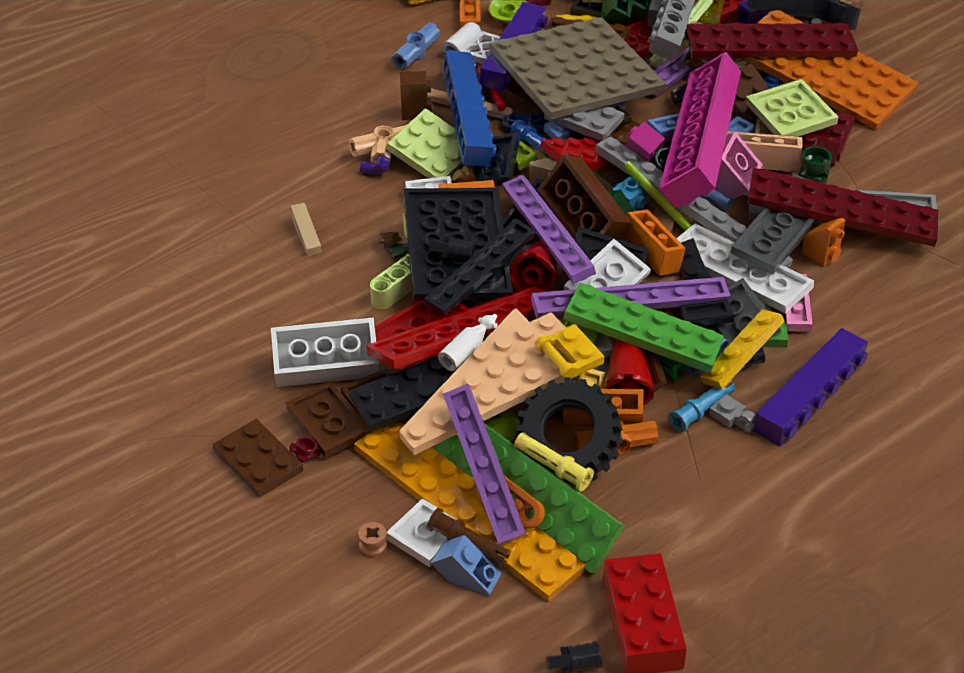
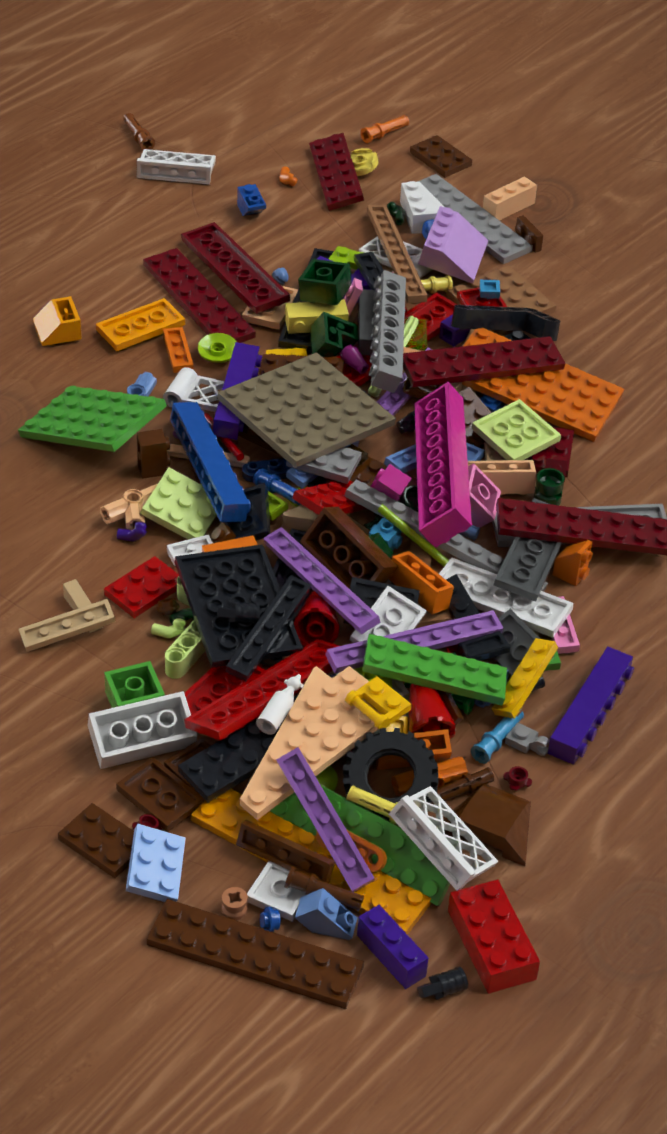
camera: 15 degrees left, 0 degrees up
none -> bright green plate [18,386,167,452]
none -> tan plate [19,599,116,652]
none -> red plate [104,556,179,618]
none -> bright green brick [104,661,165,708]
none -> light blue plate [126,824,185,902]
none -> reddish brown plate [147,899,364,1009]
none -> yellowish green arm [151,618,186,639]
none -> reddish brown plate [236,820,335,883]
none -> blue plate [259,907,281,932]
none -> magenta cone [340,345,369,374]
none -> dark purple brick [357,905,429,989]
none -> white fence [389,786,498,891]
none -> reddish brown pin [432,767,494,805]
none -> reddish brown wedge [443,784,531,866]
none -> dark red plate [503,766,532,791]

